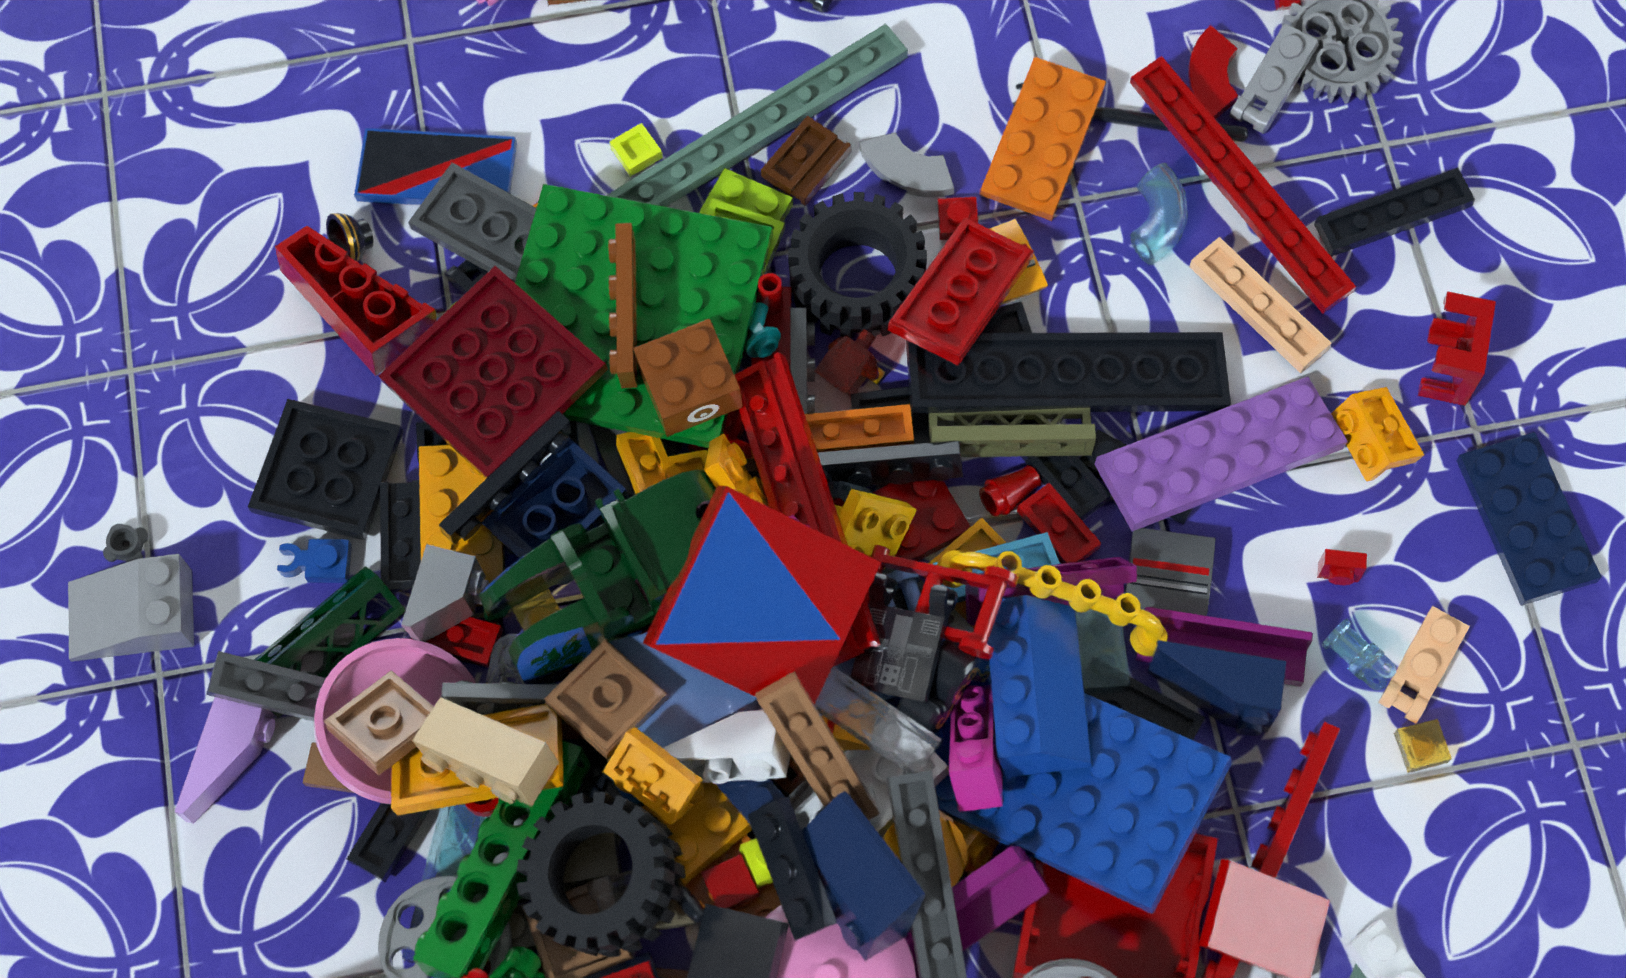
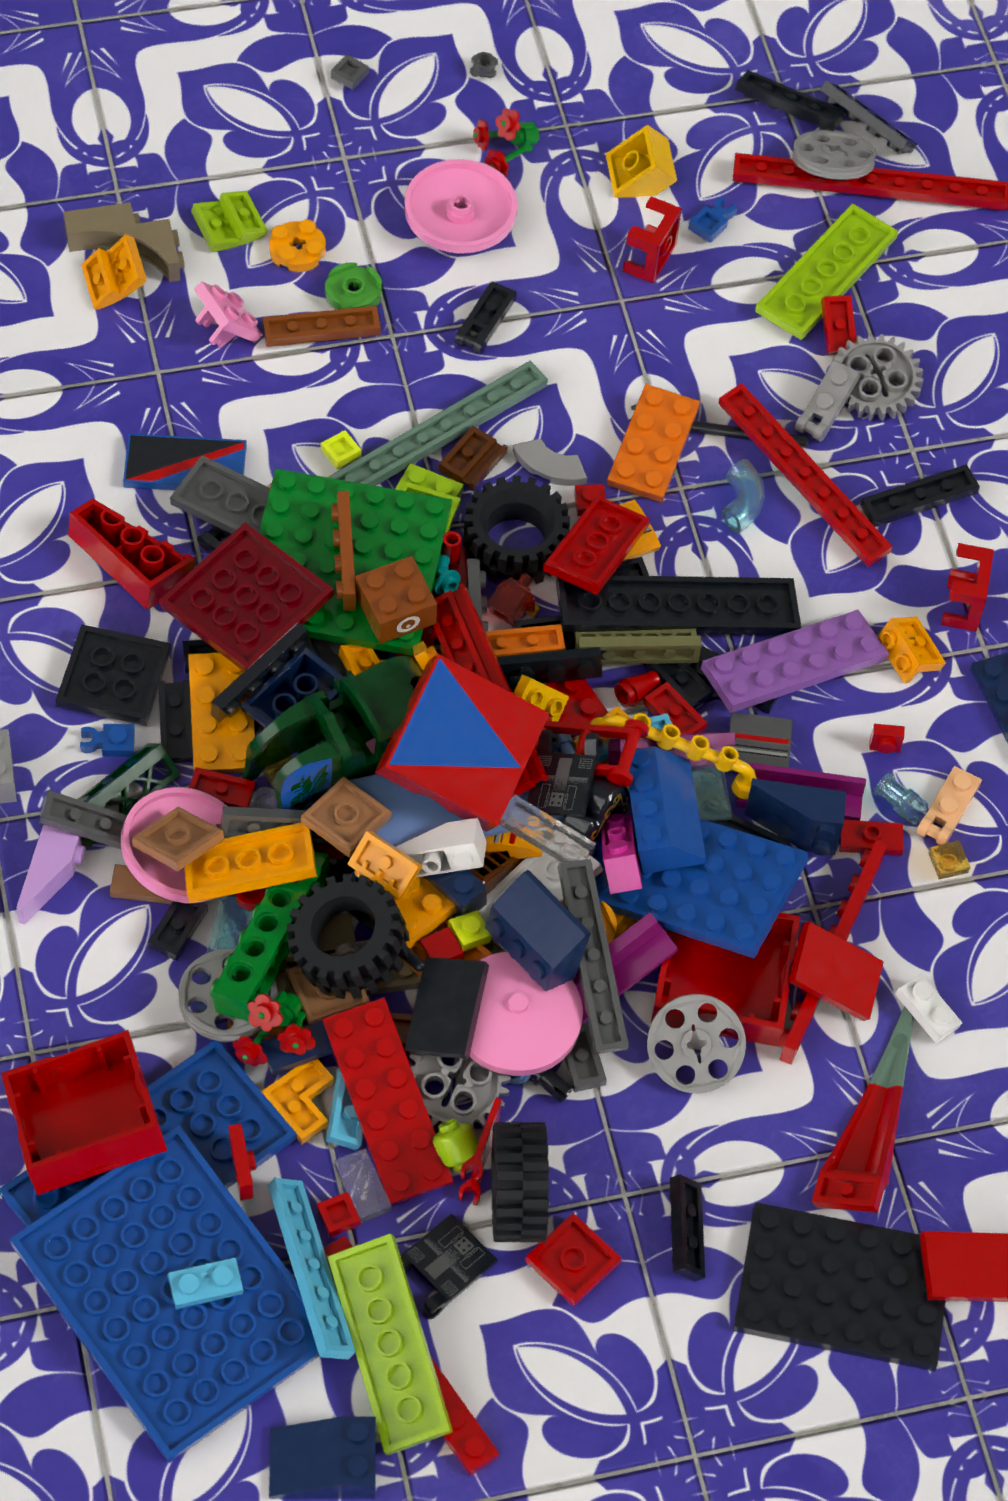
camera: 10 degrees left, 10 degrees down
black piece [326,213,374,262] -> none
light grey slope [401,544,489,642] -> none
tan brick [412,697,559,806] -> none
black plate [747,797,837,941] -> none
medium nougat plate [755,672,880,820] -> none
red tile [1188,25,1238,120] -> none
light nougat plate [1190,237,1332,373] -> none
none -> red plate [839,820,903,856]

